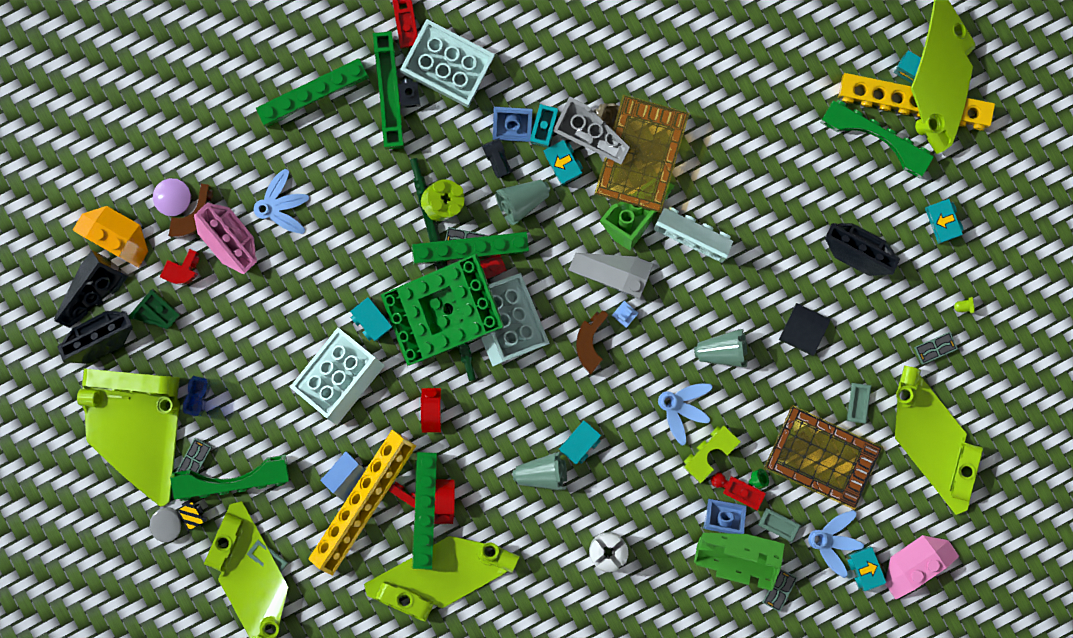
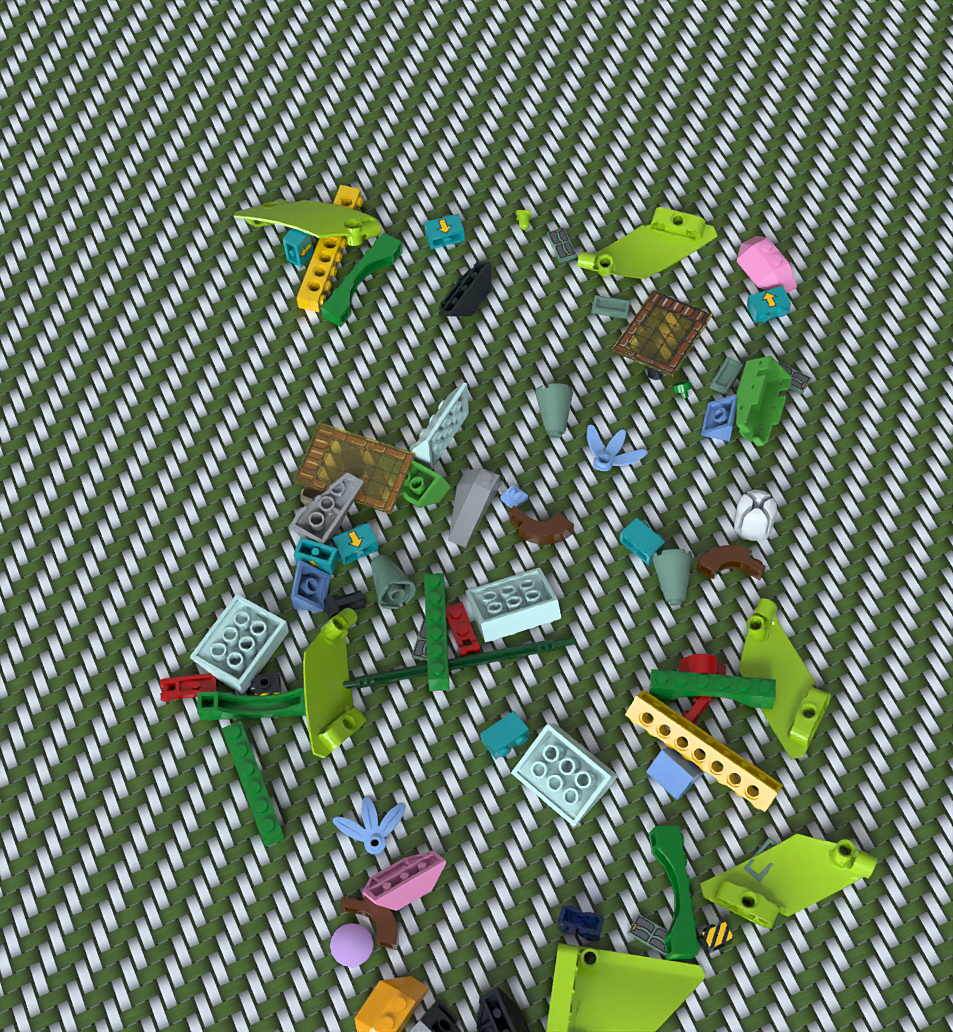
camera: 85 degrees left, 25 degrees down
dark green wing [129,289,181,329] -> none
light grey piece [150,507,181,542] -> none
red brick [160,249,200,285] -> none
green slope [381,254,504,366] -> none
lime brick [421,179,464,221] -> none
red brick [421,388,441,433] -> none
lime arch [683,426,741,483] -> none
red plate [711,473,766,511] -> none
black slope [779,303,831,356] -> none
light blue plant [808,510,864,578] -> none
none -> lime panel [303,608,367,758]
none -> reddish brown arch [696,545,766,580]

